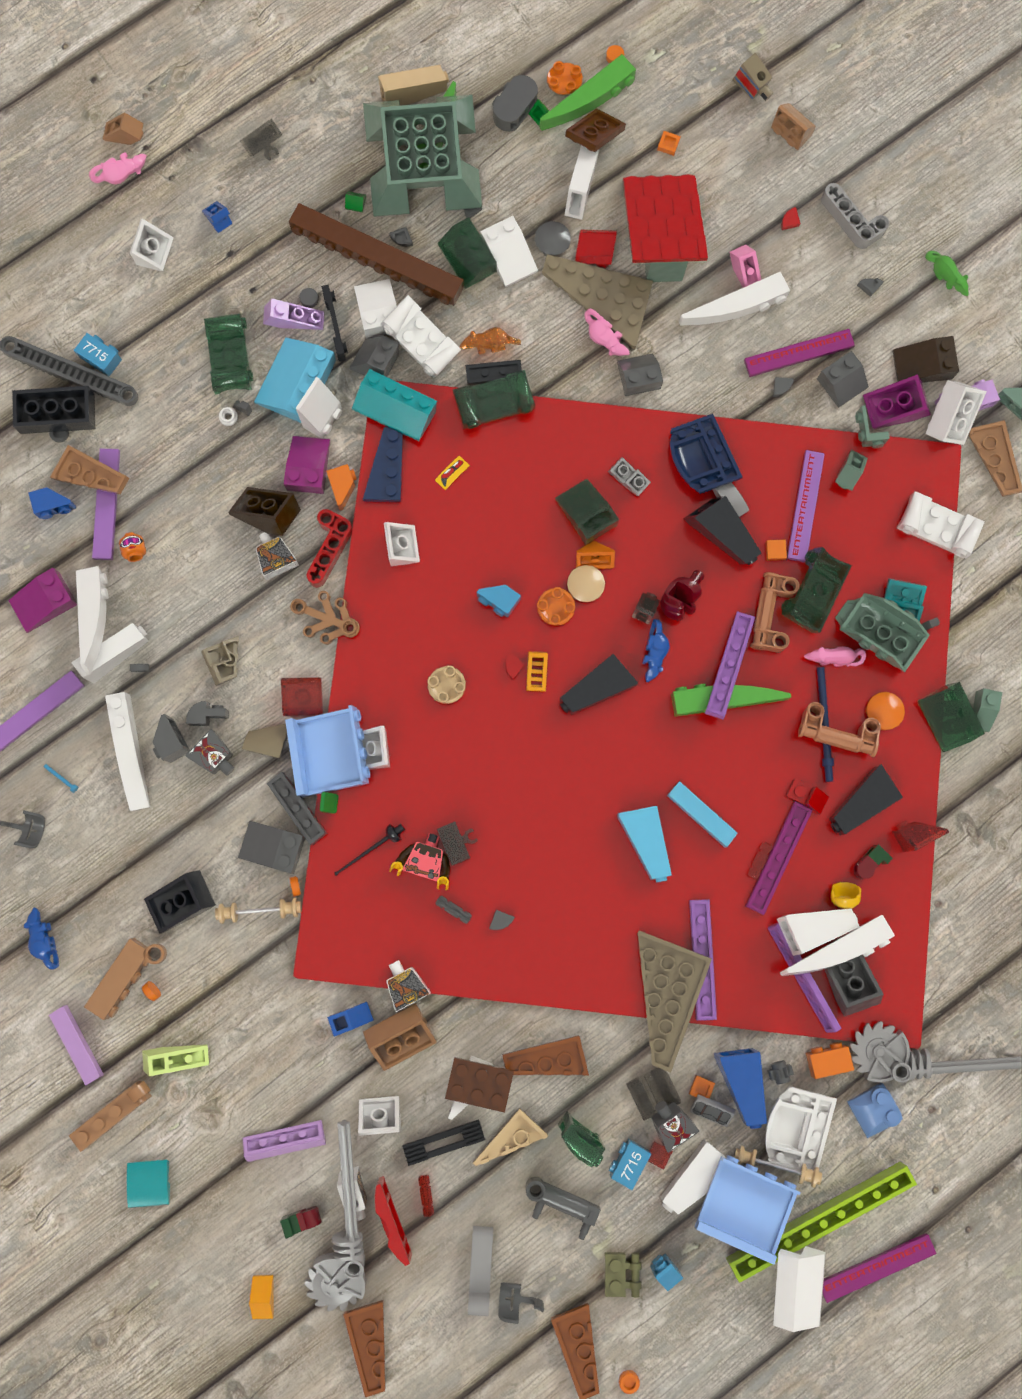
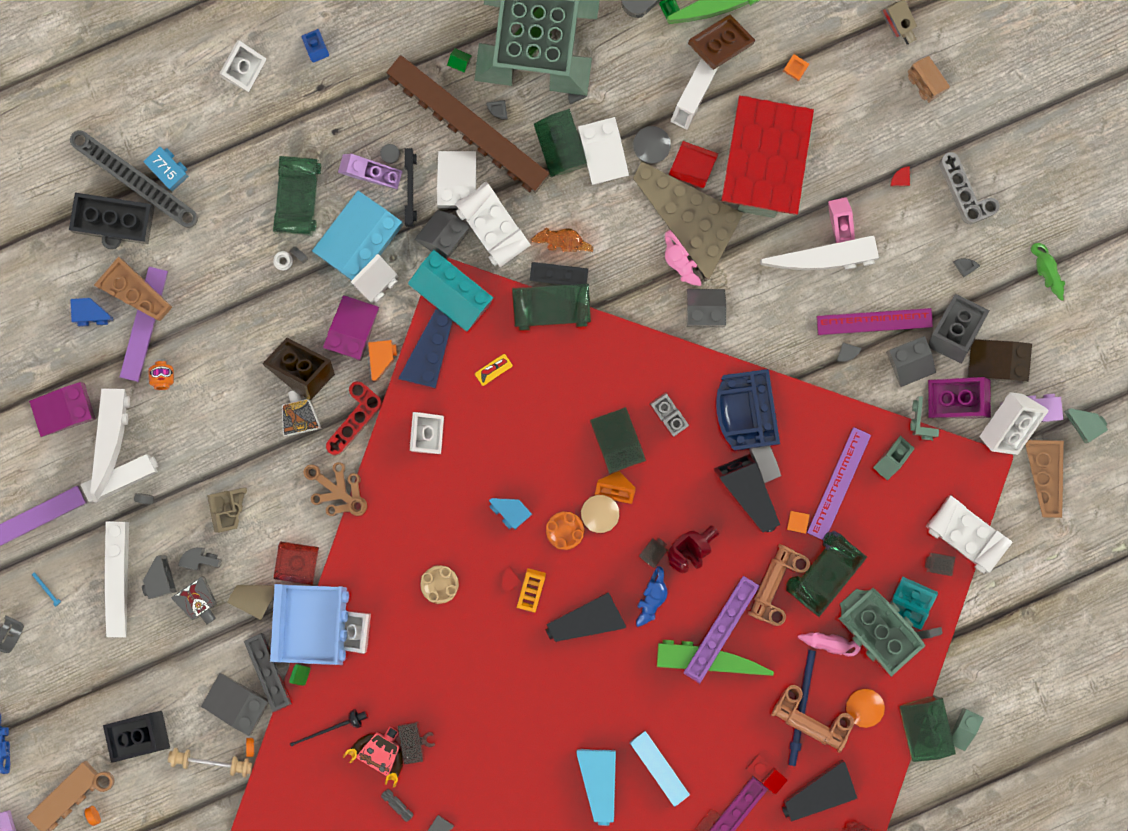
camera: 20 degrees right, 5 degrees up
none -> clear smoke brick [924,553,955,576]
none -> dark grey slope [928,294,990,364]

